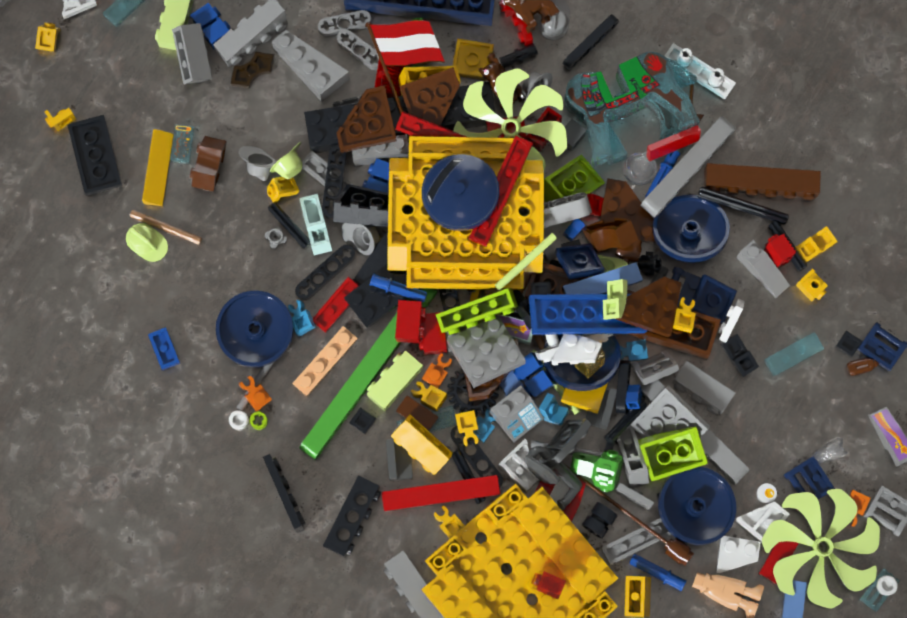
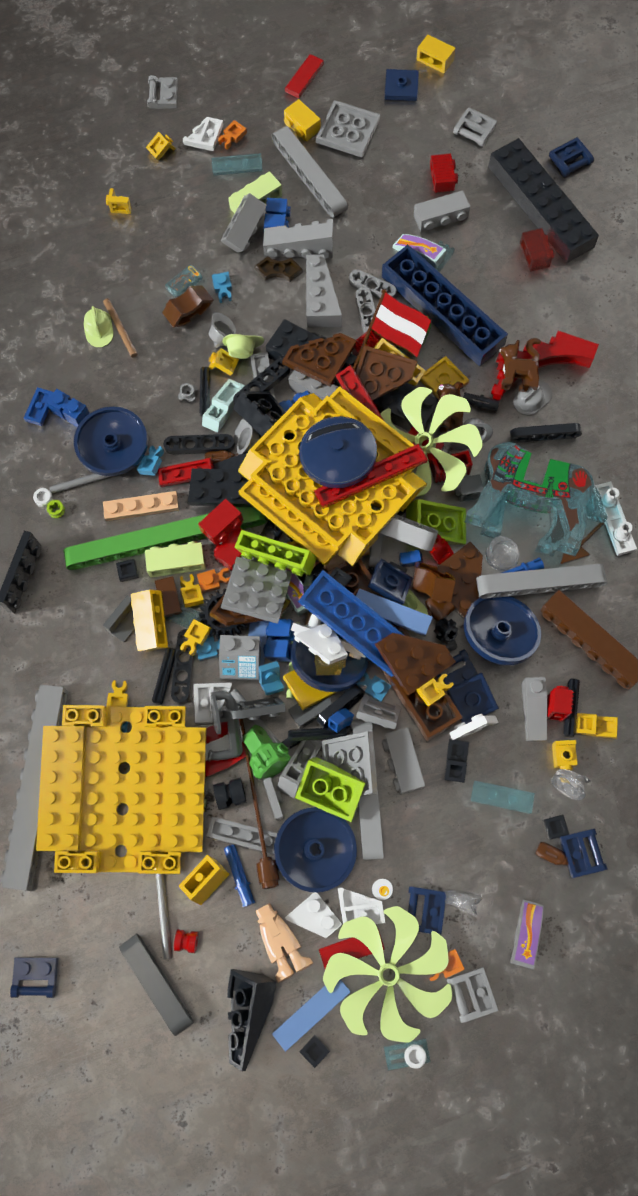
camera: 45 degrees right, 5 degrees down
black plate [67,115,123,196] -> none
yellow slope [142,129,174,206] -> none
orange plate [239,376,272,411] -> none
black brick [323,475,381,558] -> none
blue axle [369,274,427,302] -> none
red tile [382,475,501,511] -> none
yellowish green bar [495,233,557,290] -> none
clear red brick [531,570,566,599] -> none
yellowish green slope [603,279,627,320] -> none
red tile [646,125,701,162] -> none
black axle [698,187,789,224] -> none
none -> blue piece [46,389,90,427]
none -> reddish brown piece [205,450,239,464]
none -> dark azure plate [212,272,232,303]
none -> clear piece [551,769,591,800]

